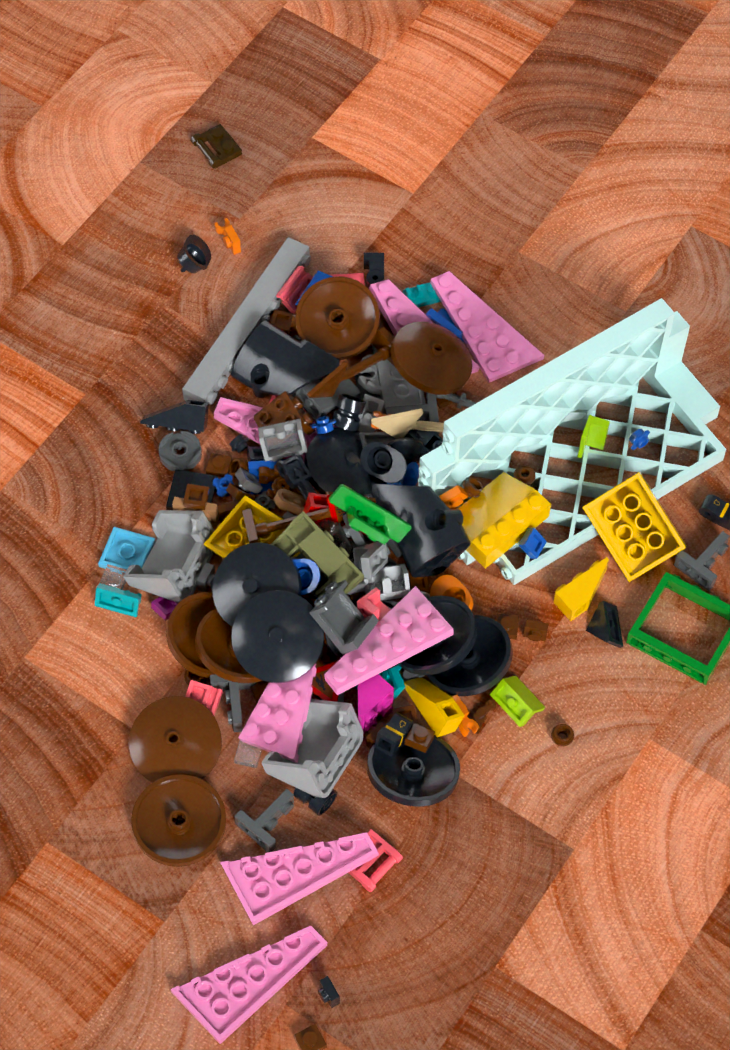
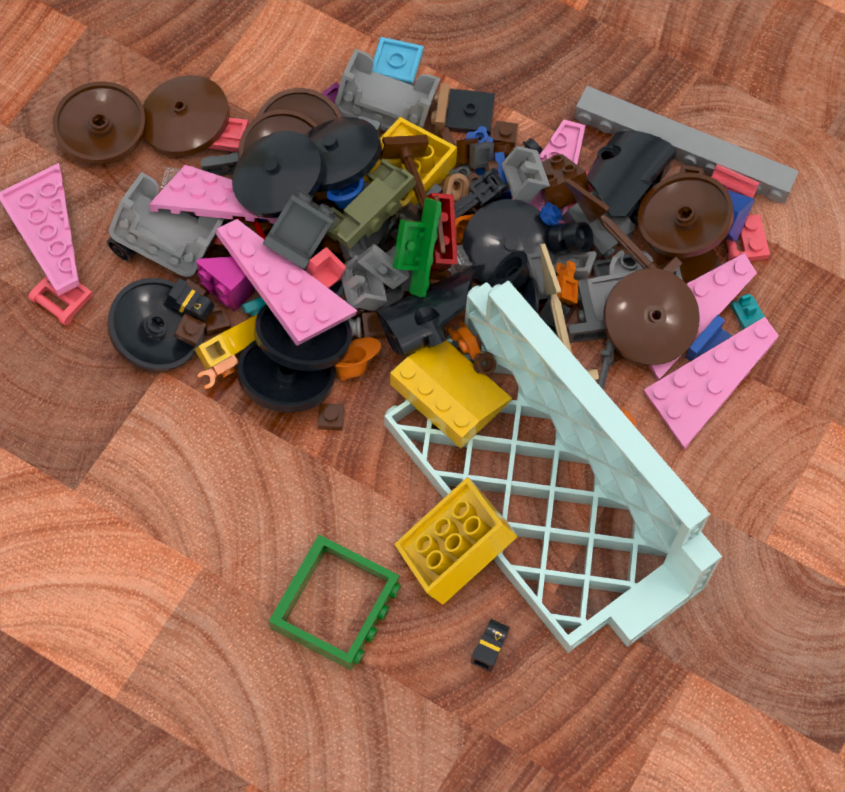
camera: 85 degrees right, 5 degrees up
teal plate [94,583,142,617] -> none
clear plate [100,564,126,590] -> none
black slope [140,400,209,434] -> none
dark grey plate [159,431,202,471] -> none
black piece [177,235,211,274] -> none
reddish brown plate [183,484,210,510] -> none
orange plate [215,218,241,255] -> none
dark grey bracket [234,789,294,852] -> none
black leg [364,253,384,289] -> none
reddish brown piece [473,699,496,734] -> none
lime panel [490,676,545,727] -> none
reddish brown plate [513,466,535,486] -> none
blue plate [518,527,547,559] -> none
reddish brown plate [523,619,549,641] -> none
reddish brown plate [551,724,574,747] -> none
yellow slope [554,557,609,622] -> none
lime panel [578,415,610,459] -> none
black slope [586,601,623,648] -> none
blue plate [629,429,650,450] -> none
dark grey bracket [674,531,730,591] -> none

